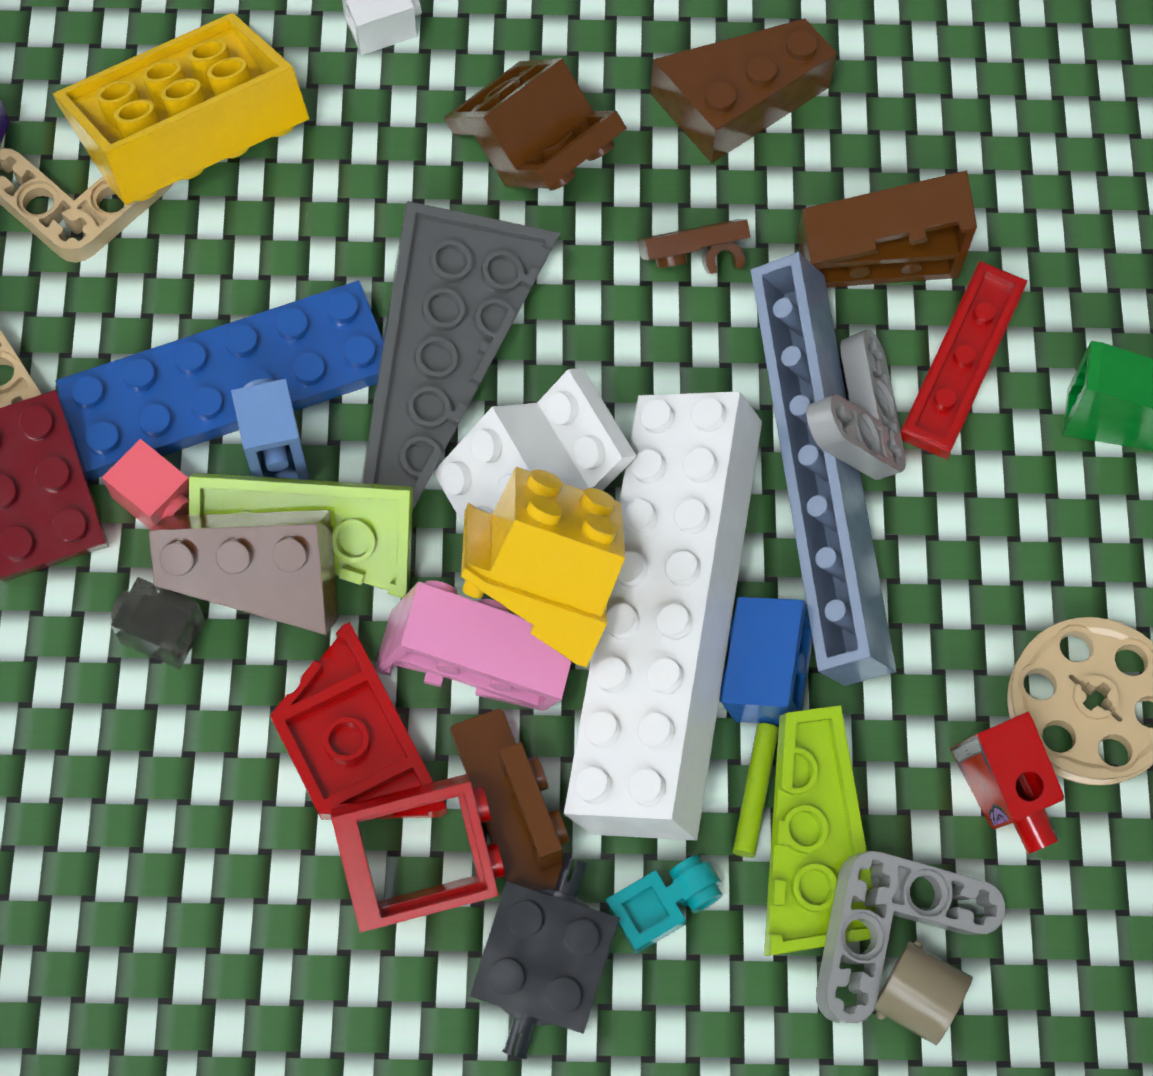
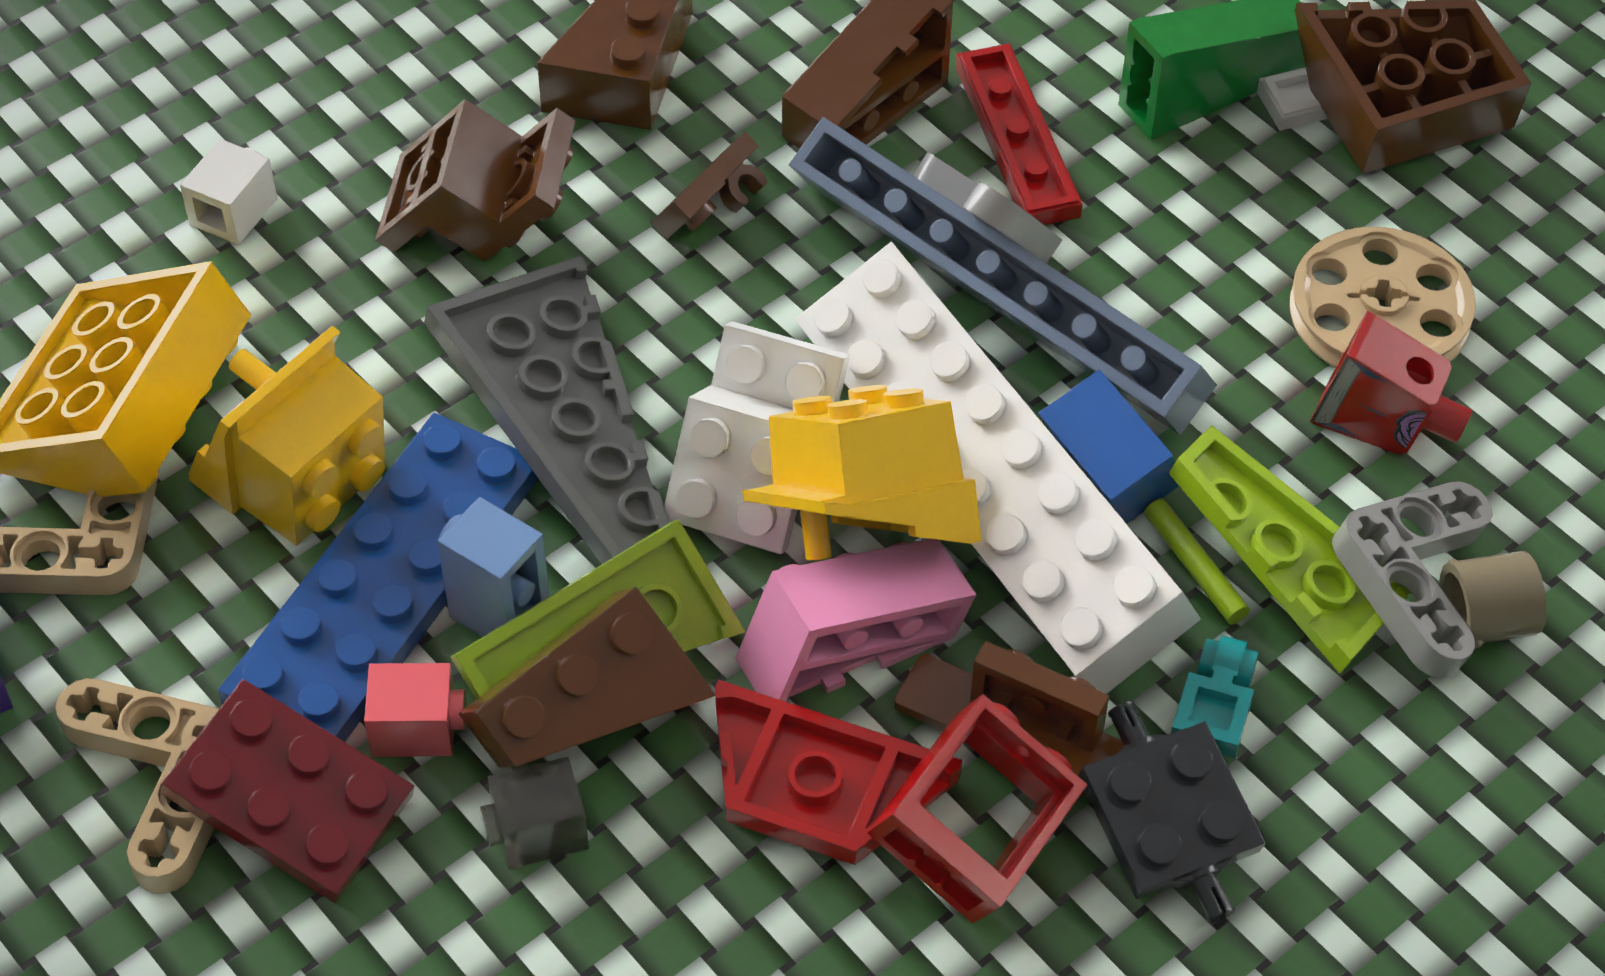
camera: 40 degrees left, 15 degrees down
none -> yellow piece [189,326,385,546]

